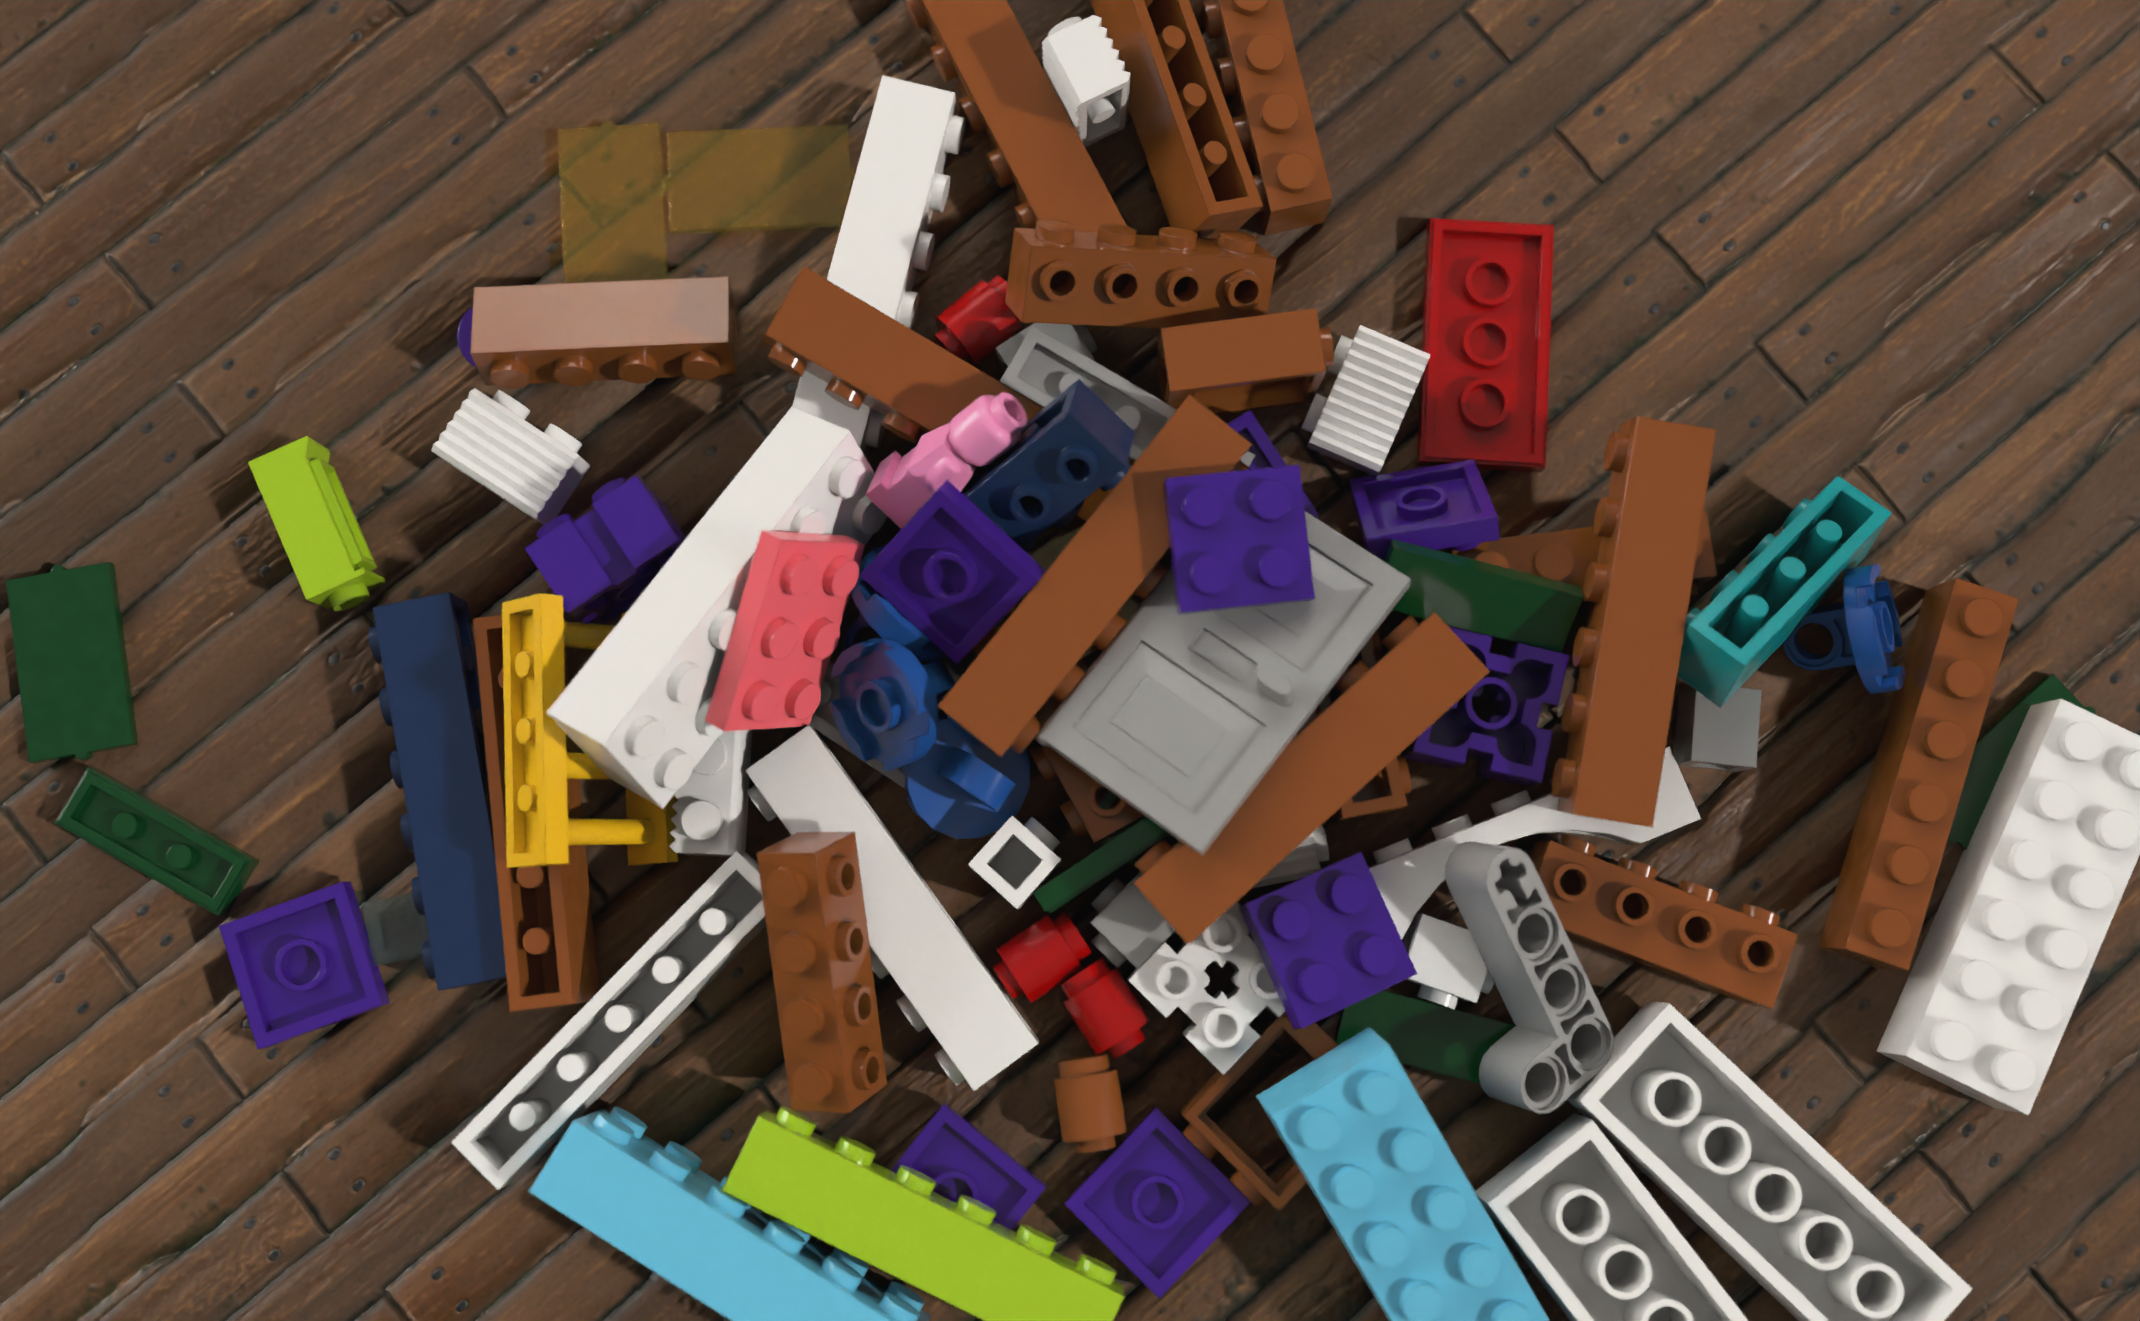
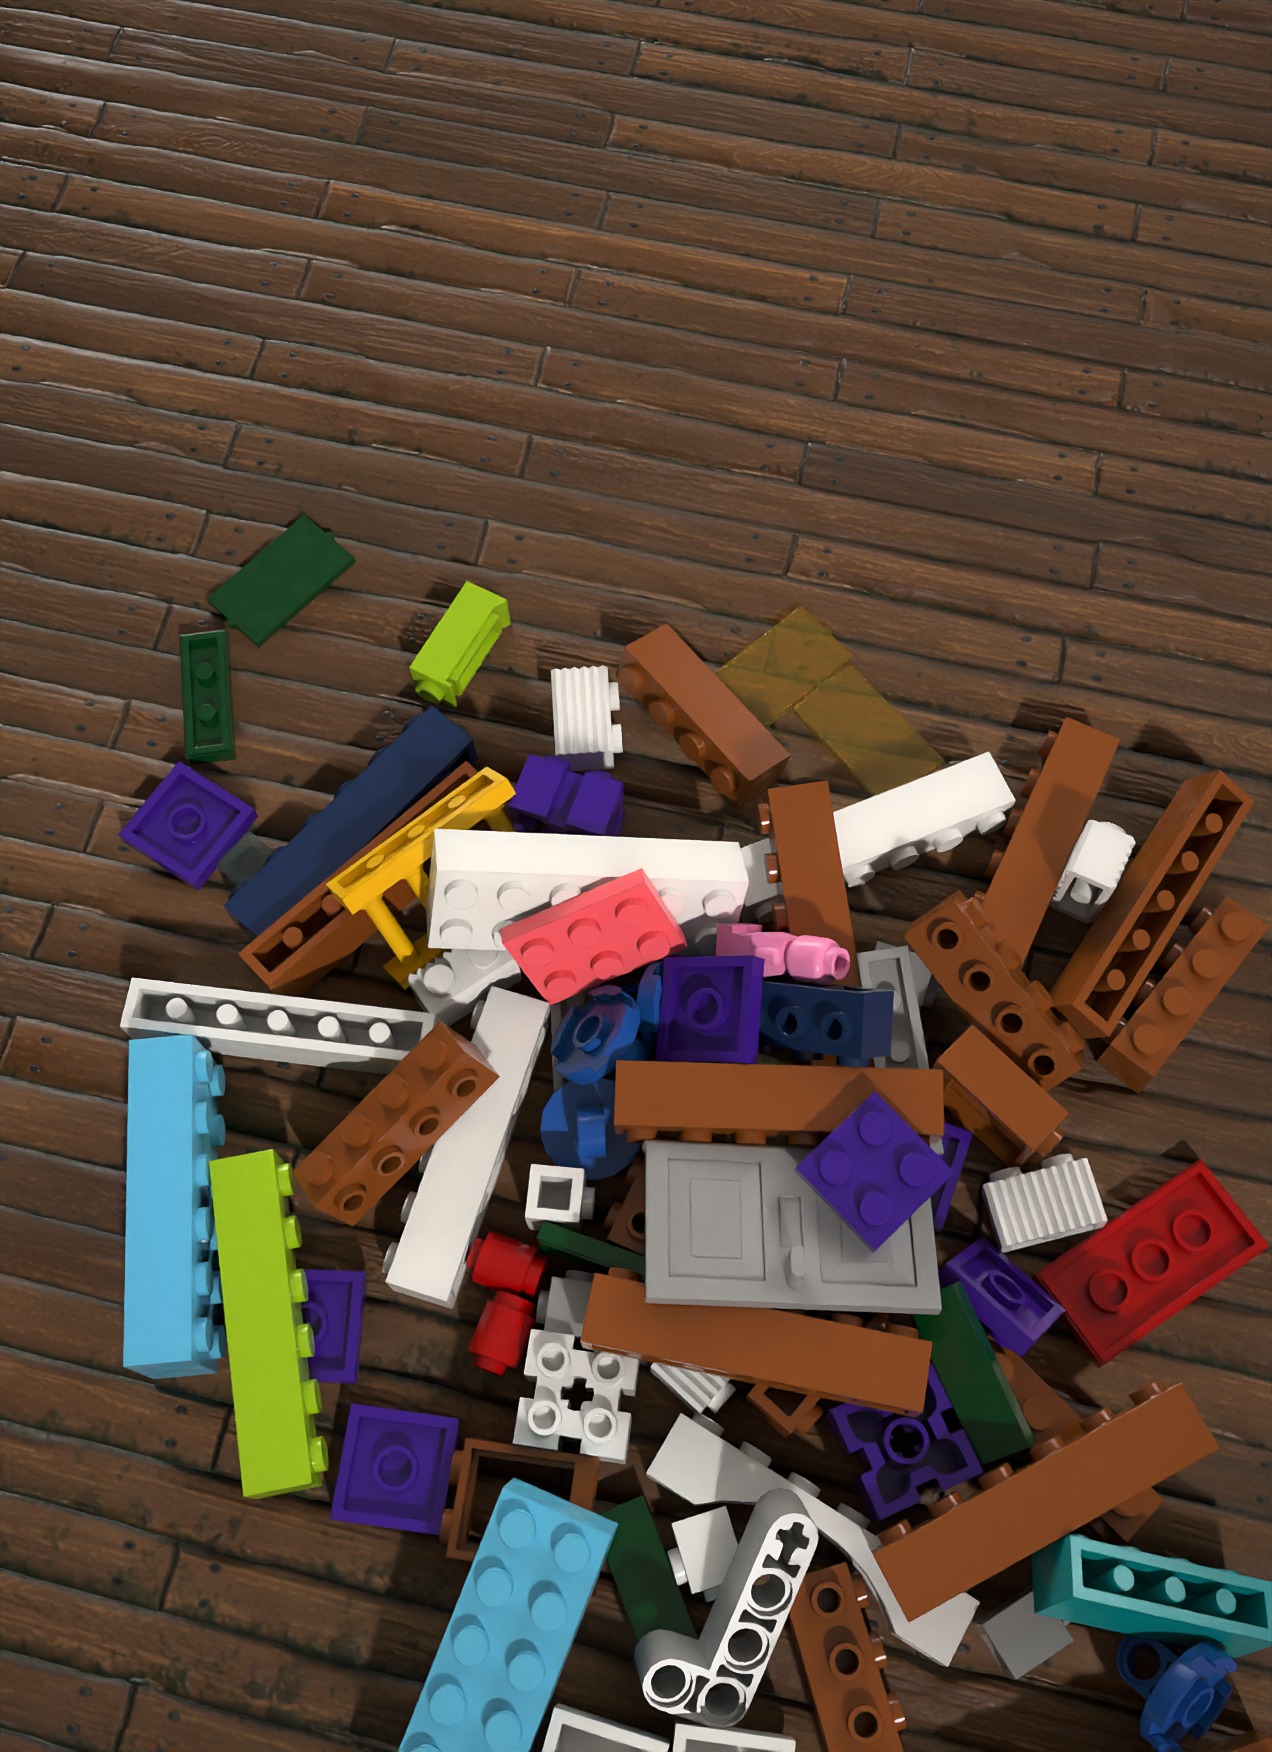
camera: 55 degrees right, 15 degrees down
red brick [934,275,1021,367] -> none
dark orange brick [1053,1053,1127,1153] -> none
dark purple plate [1238,852,1417,1030] -> none

